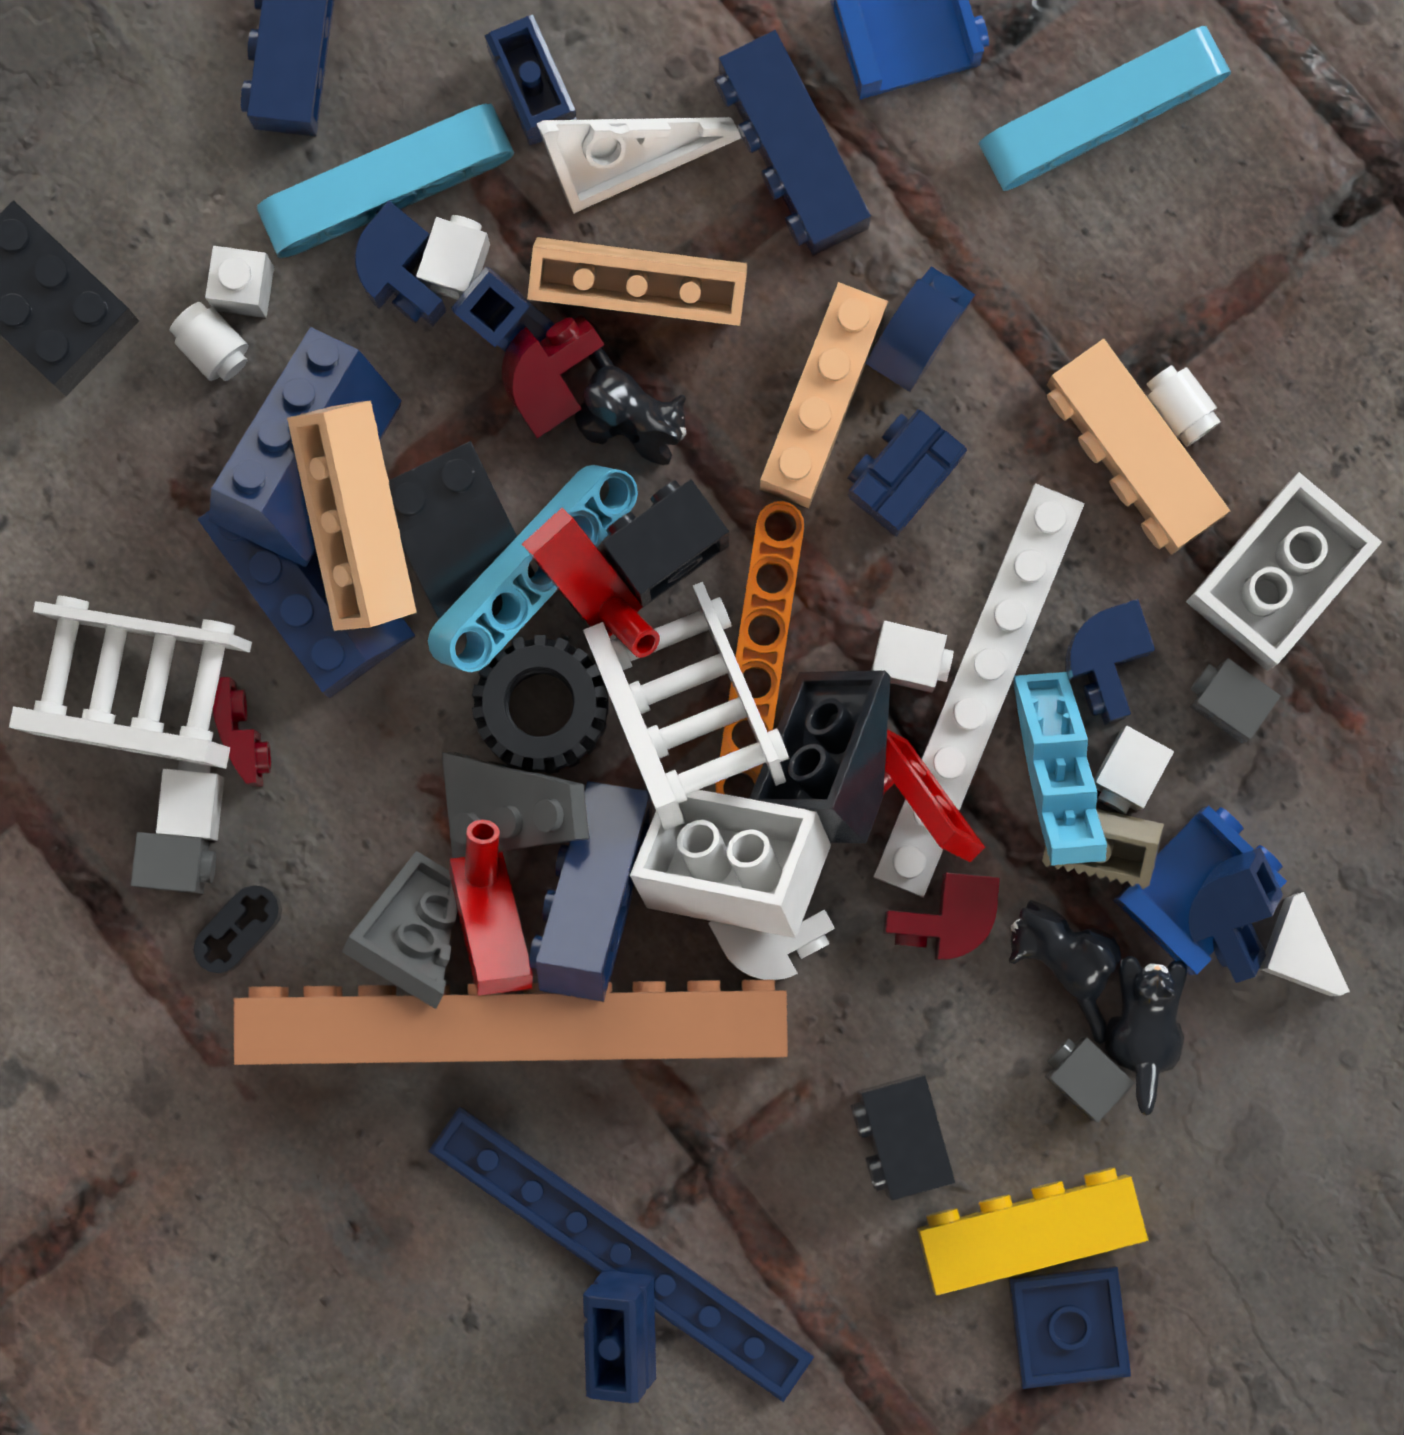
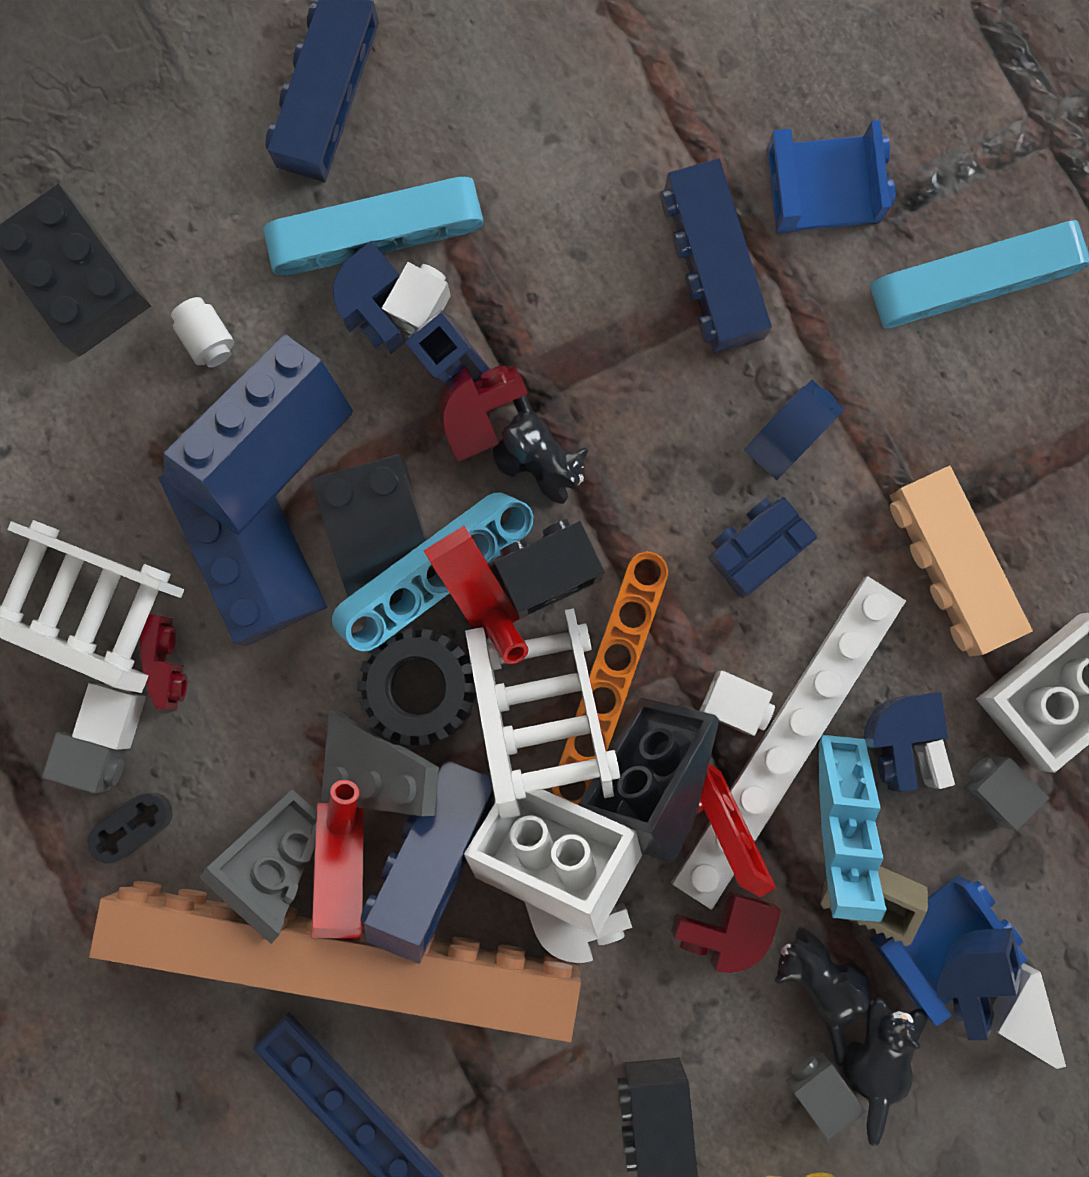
camera: 10 degrees right, 0 degrees up
white brick [205,246,274,318] -> none
light nougat brick [287,400,417,631] -> none
dark blue brick [484,15,577,145] -> none
light nougat brick [527,237,747,326] -> none
white wing [537,117,741,213] -> none
light nougat brick [760,282,888,509] -> none
white brick [1094,726,1174,814] -> none
white brick [1146,365,1221,447] -> none
none -> white tile [914,739,955,789]

